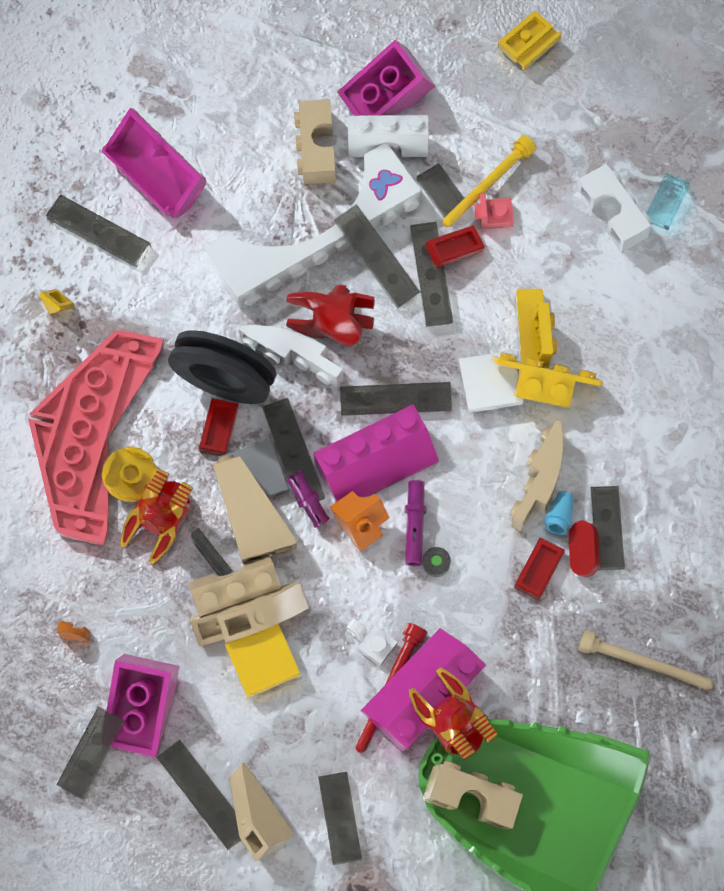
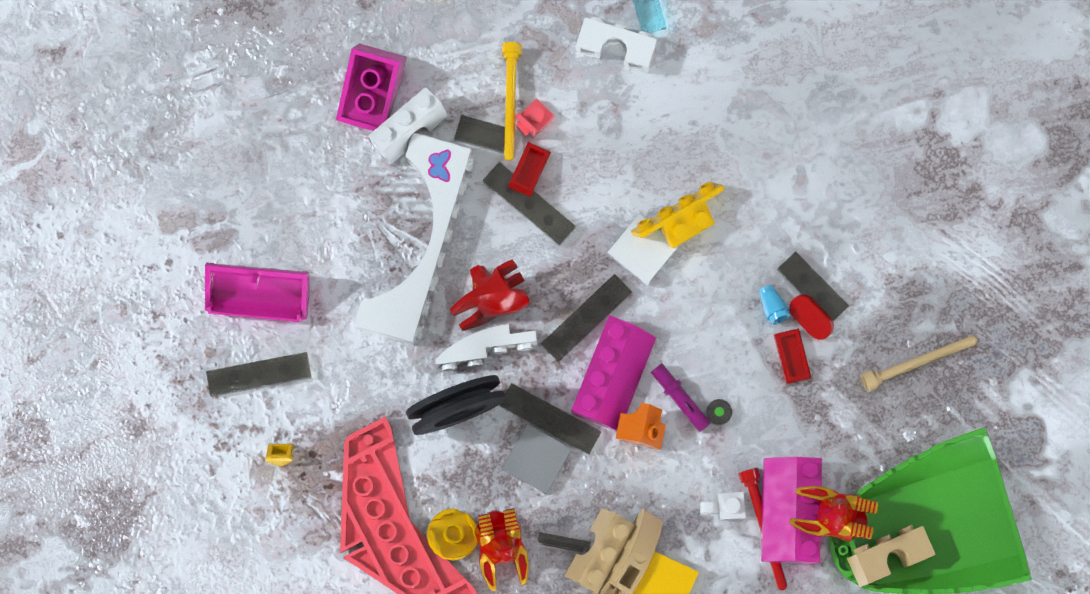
camera: 40 degrees left, 10 degrees up
red tile [199,398,239,456] -> none
tan slope [213,455,297,564] -> none
magenta pin [286,470,330,528] -> none
tan arch [294,99,336,185] -> none
clear smoke tile [334,204,420,309] -> none
tan slope [510,420,563,531] -> none
yellow bracket [515,289,557,367] -> none

